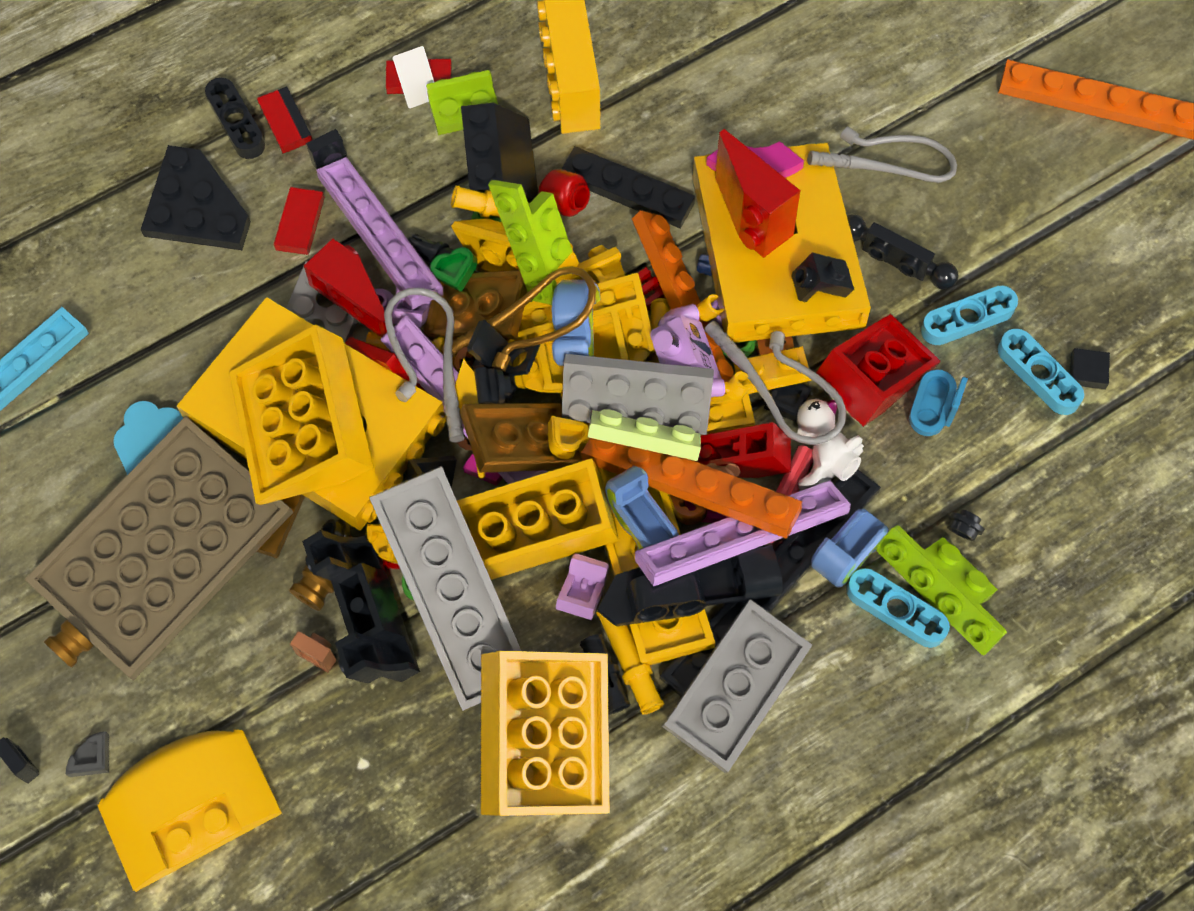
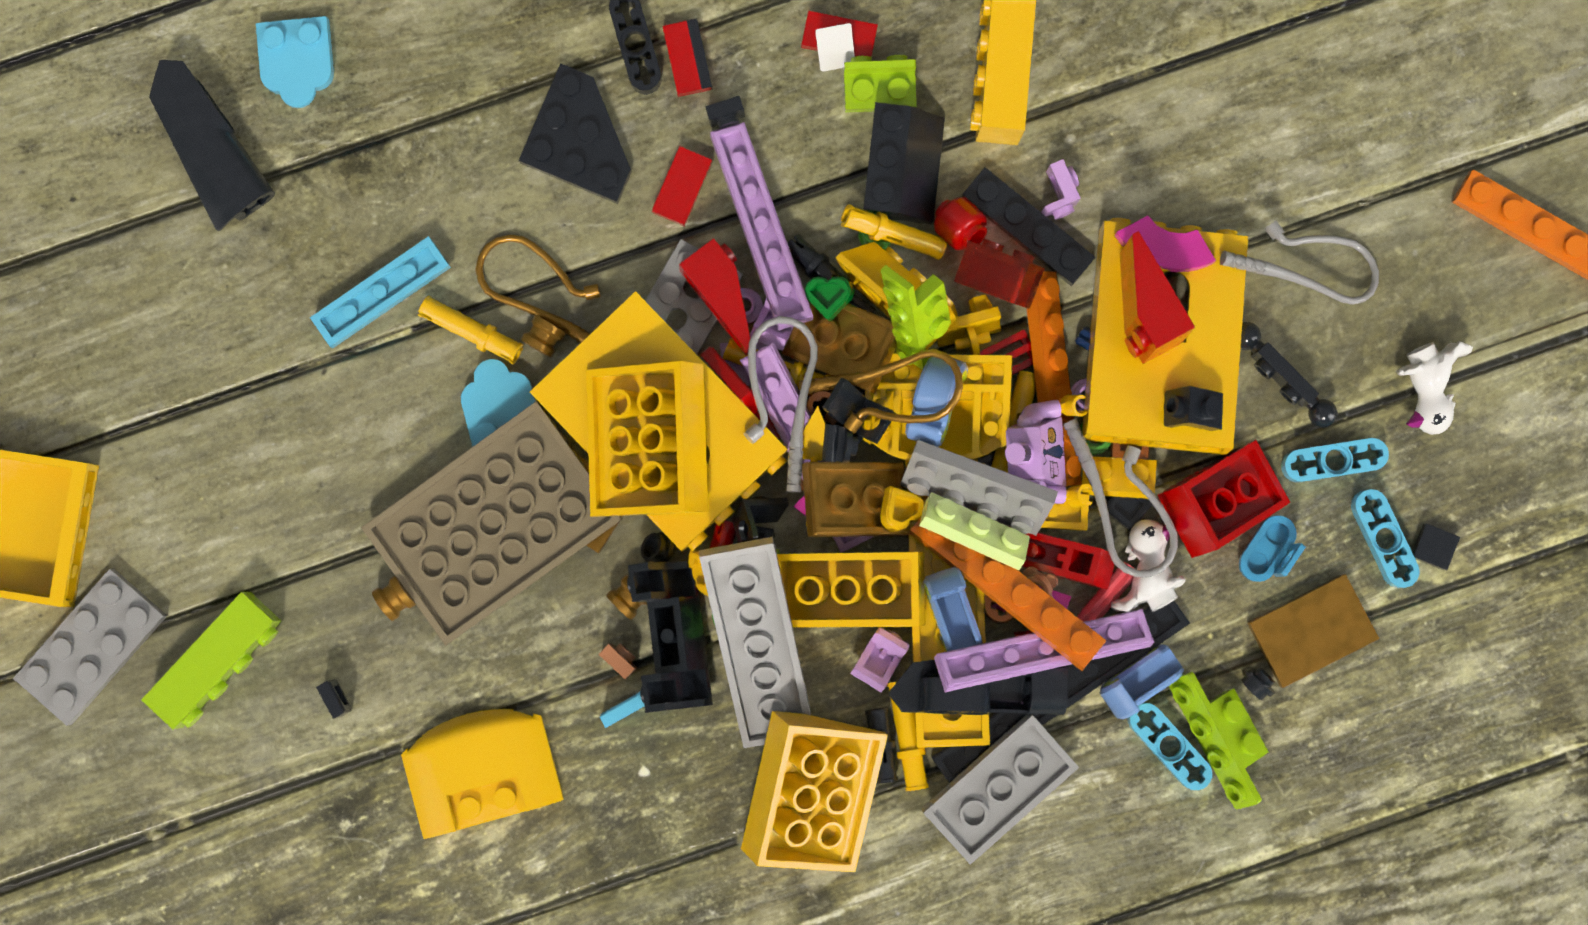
camera: 15 degrees right, 20 degrees up
dark grey tile [65,731,109,777] -> none
none -> yellow pin [418,295,524,364]
none -> pearl gold piece [475,234,601,343]
none -> pearl gold wheel [520,315,566,358]
none -> medium azure tile [600,692,644,728]
none -> clear red brick [954,238,1045,309]
none -> lavender bracket [1041,159,1081,220]
none -> pearl gold tile [1247,574,1379,688]
none -> white animal [1396,341,1473,435]

